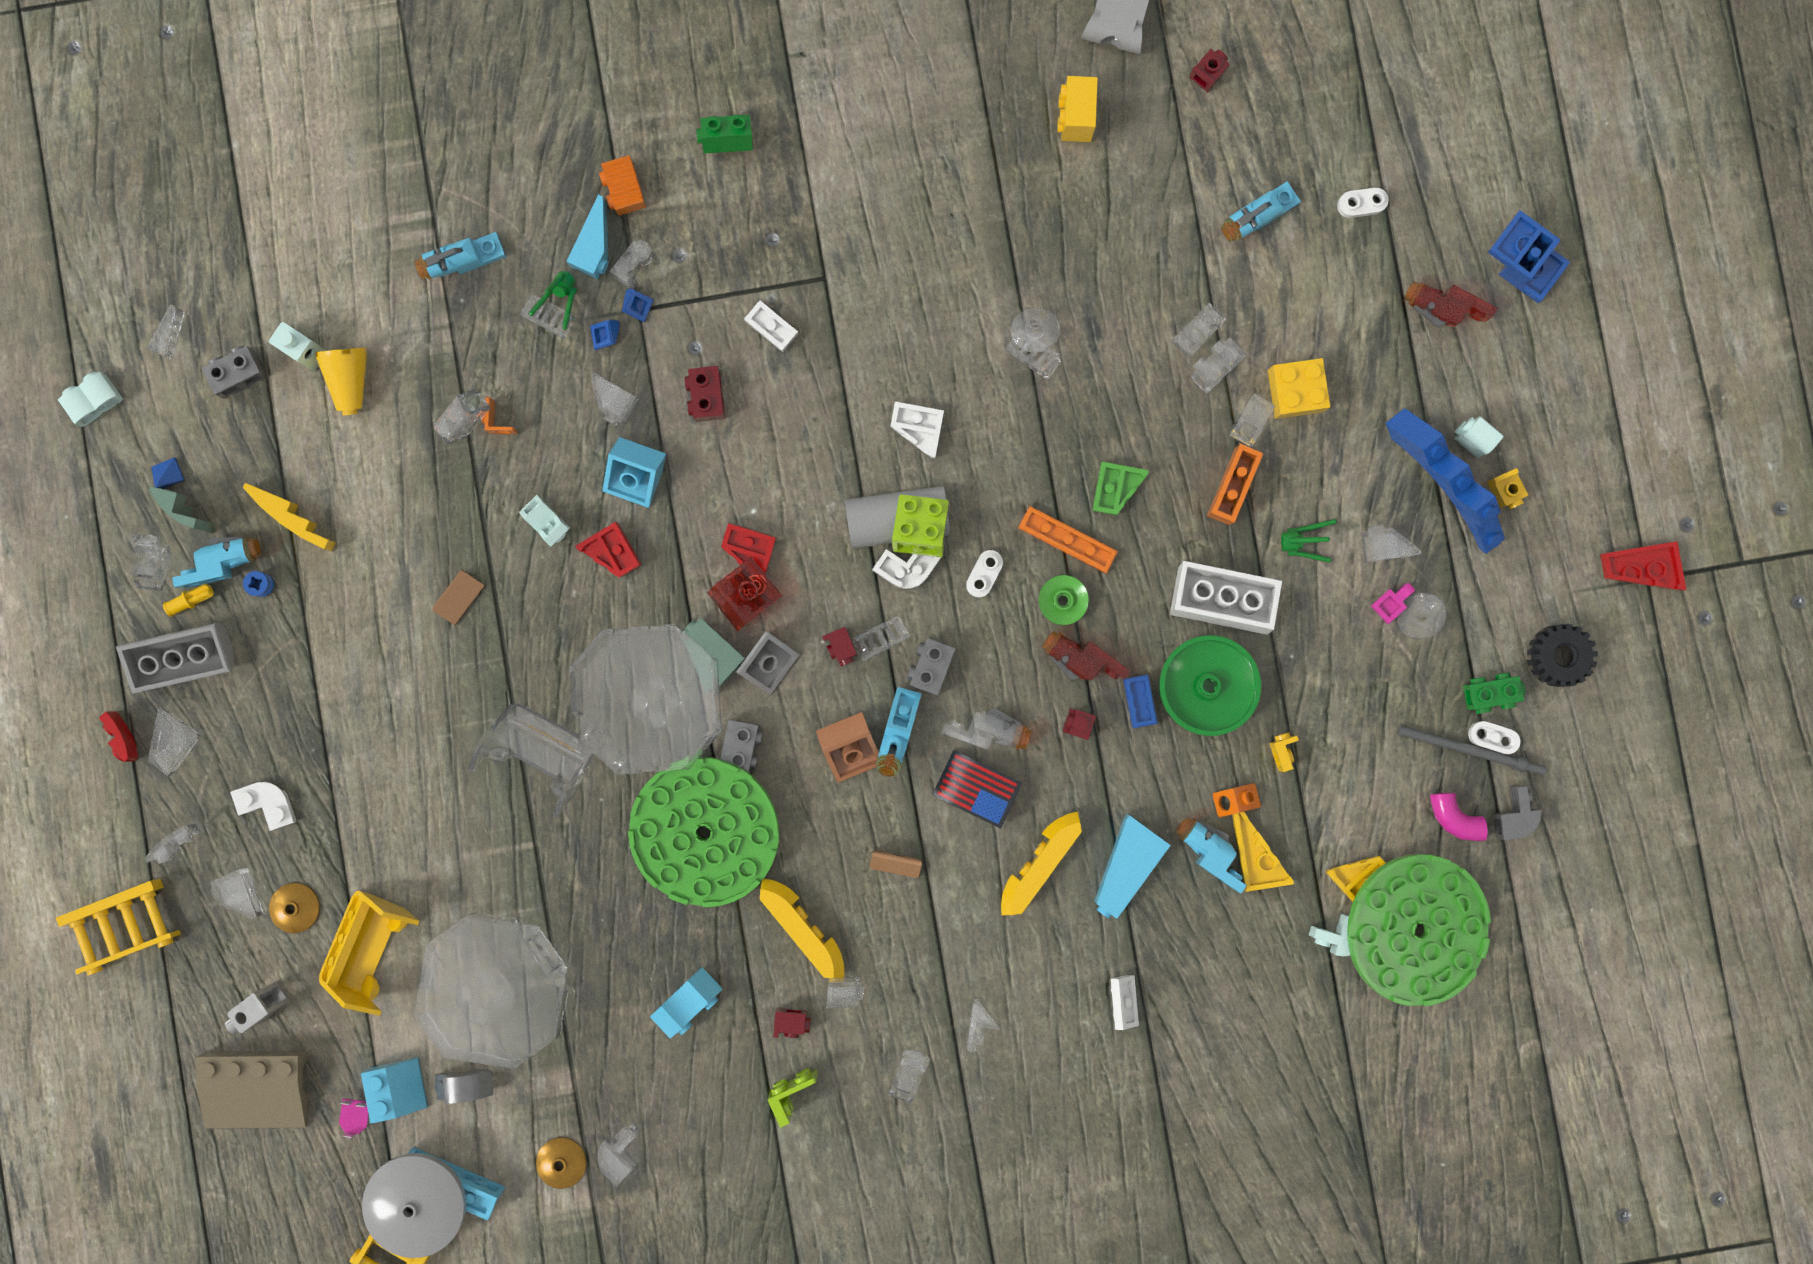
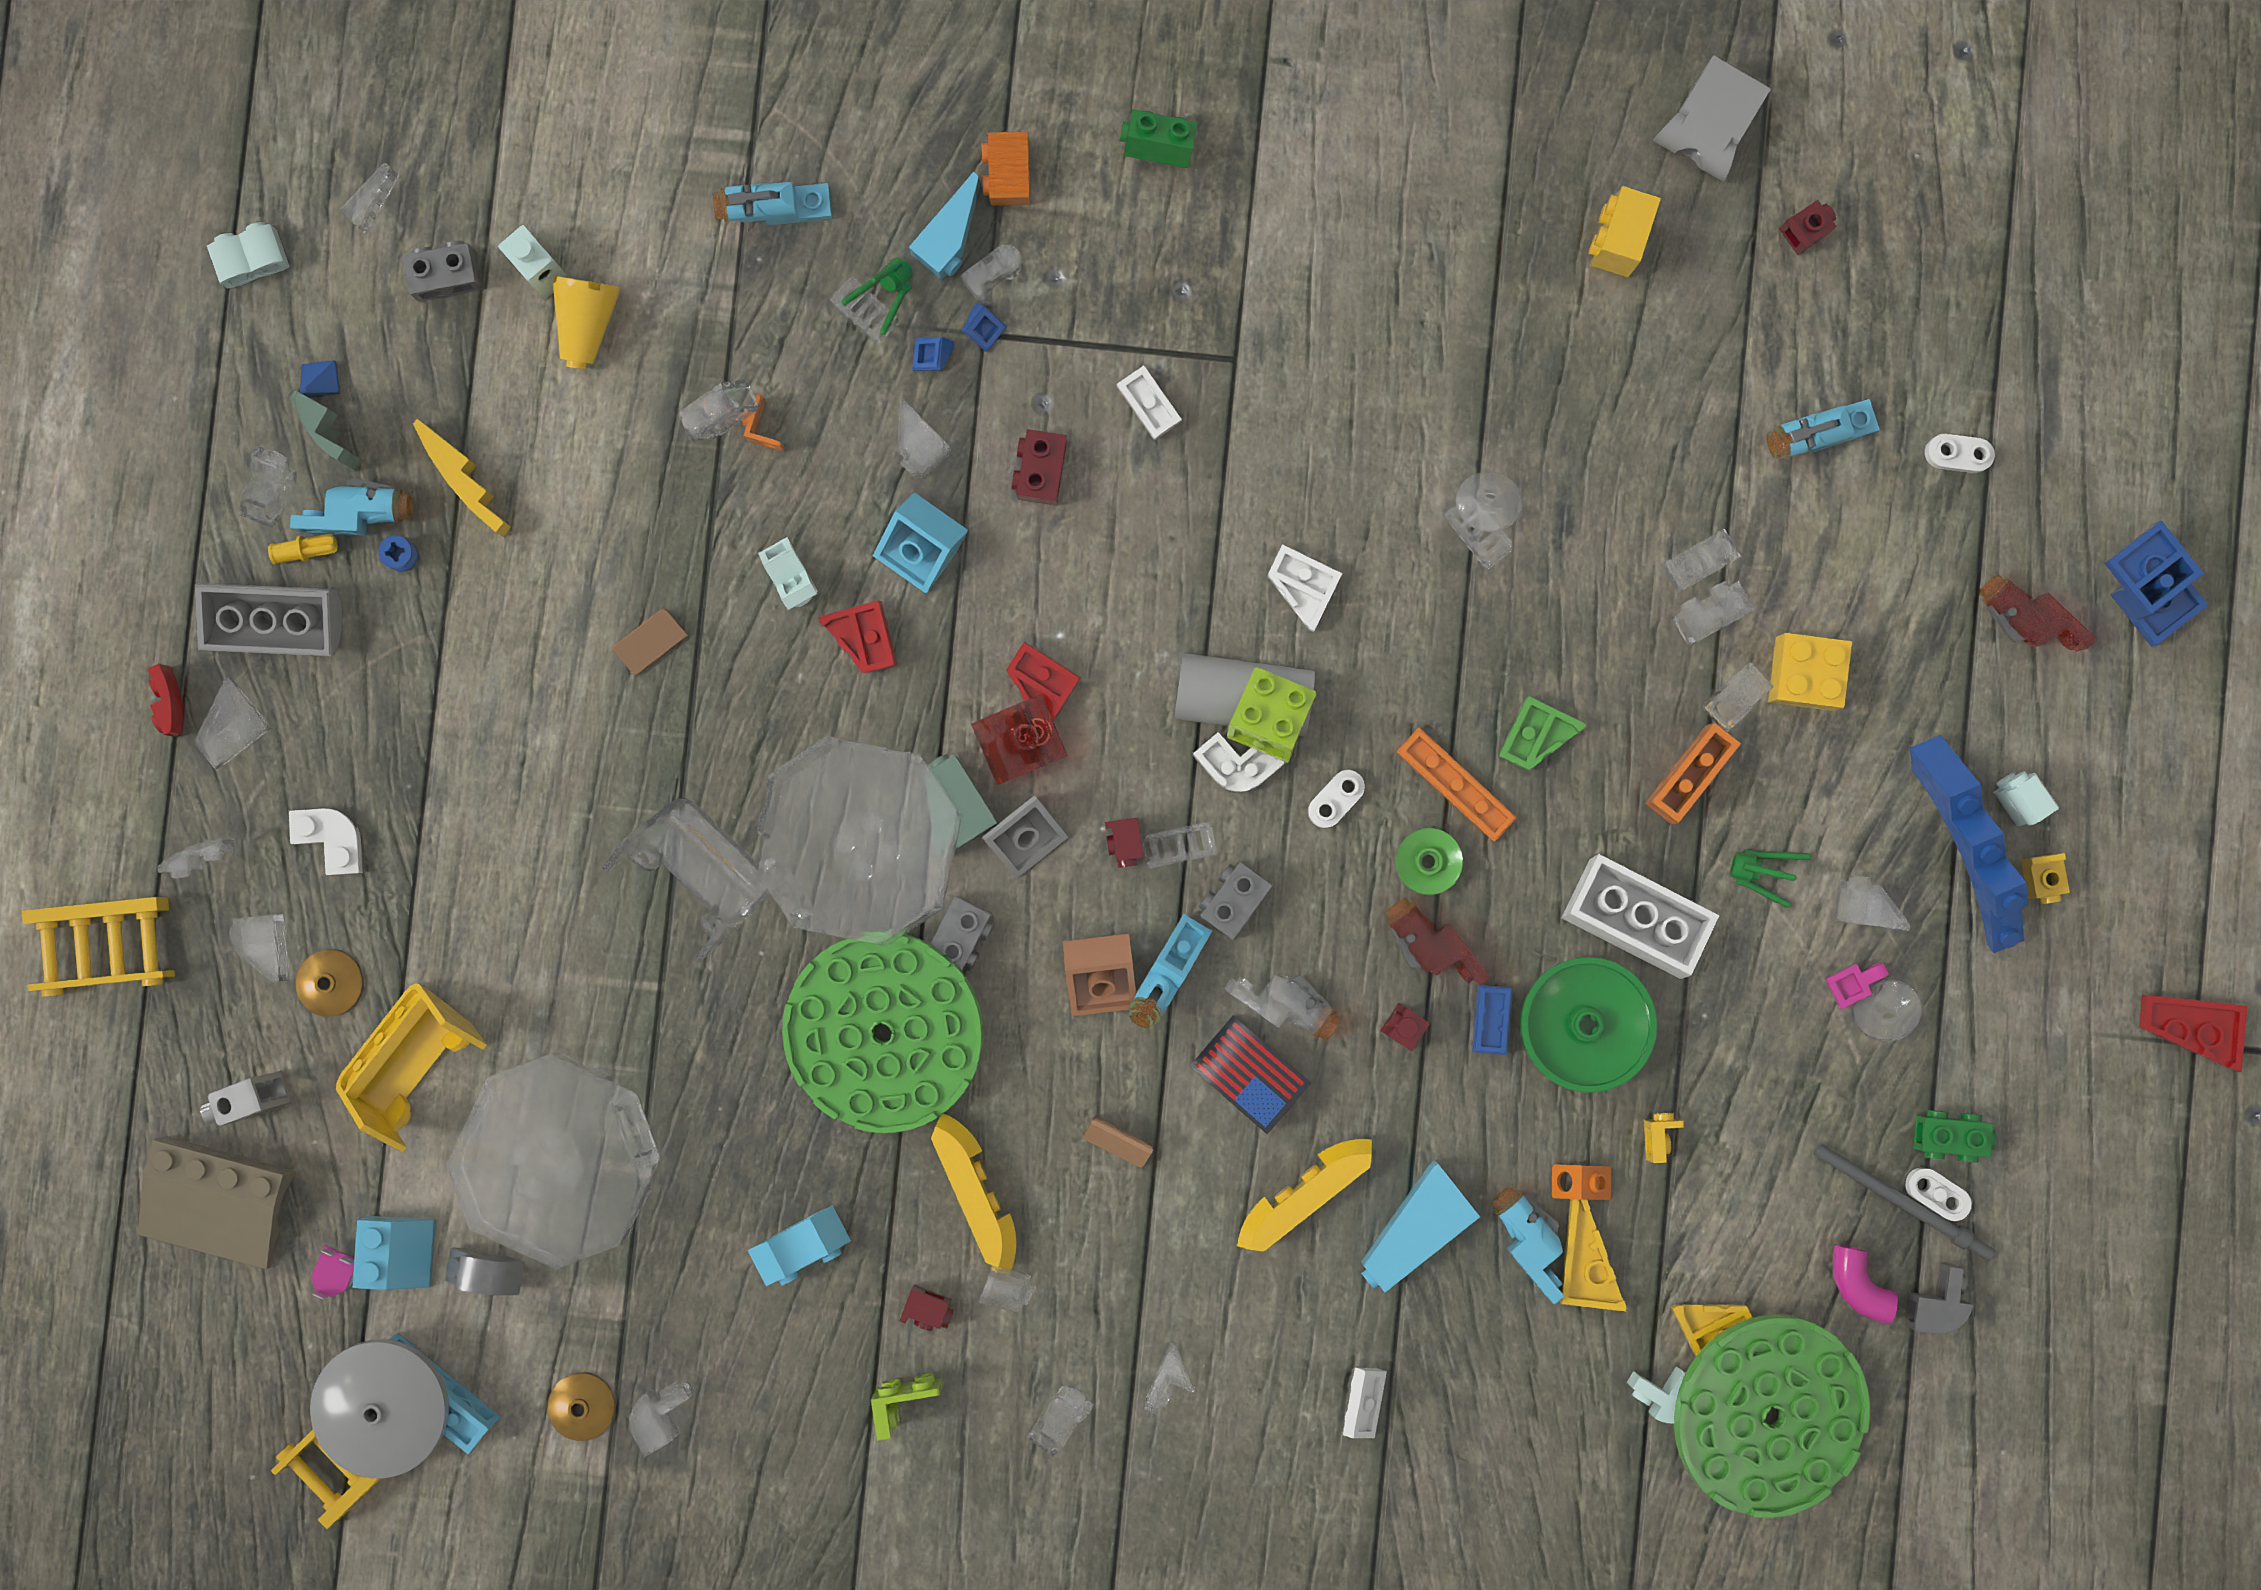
camera: 15 degrees right, 0 degrees up
black tyre [1527,624,1598,687] -> none

